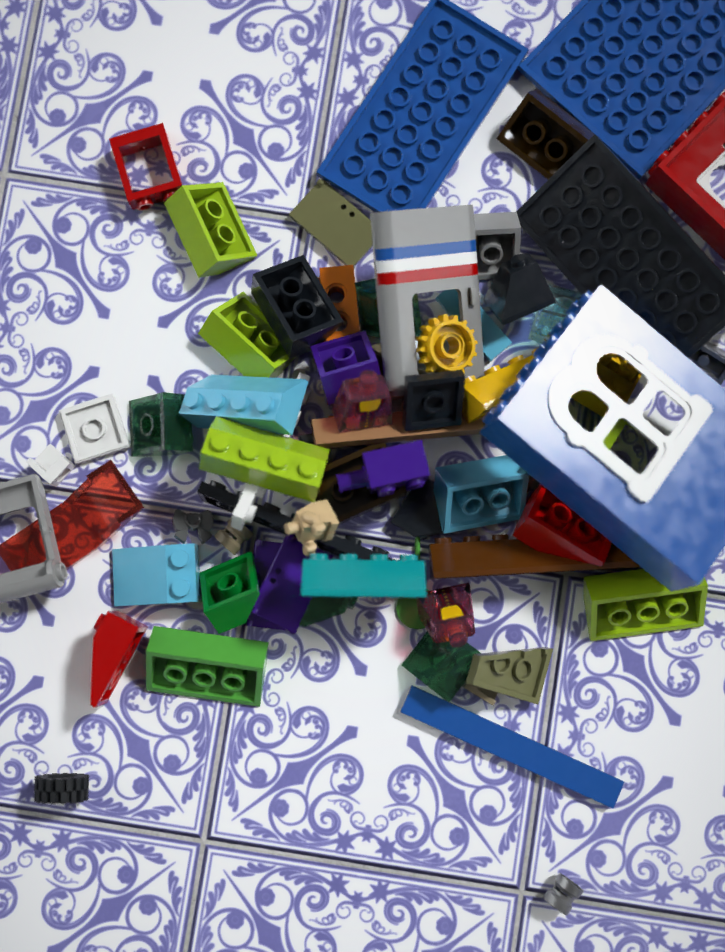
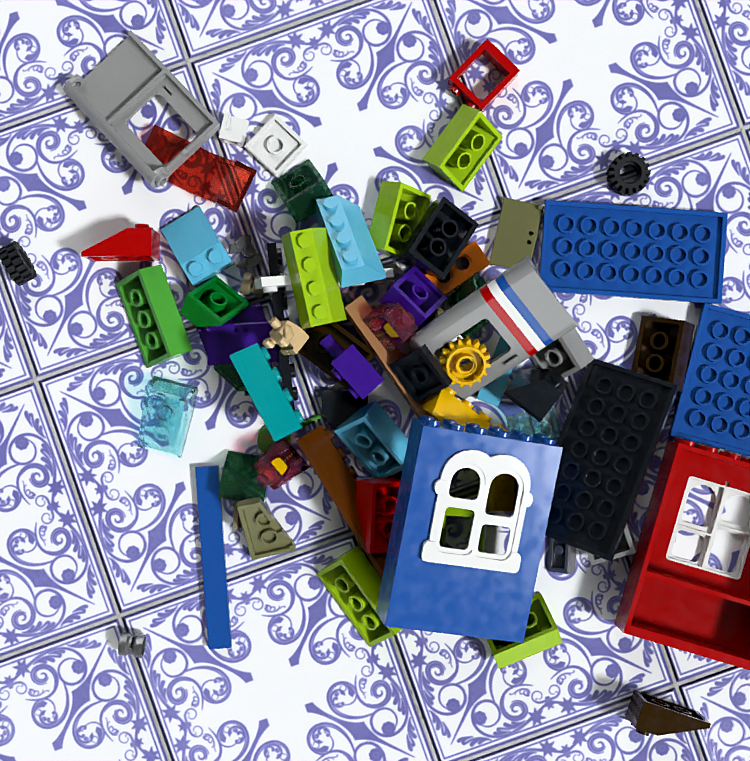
camera: 70 degrees right, 5 degrees up
none -> clear light blue slope [138,376,198,458]
none -> black tyre [606,152,651,196]

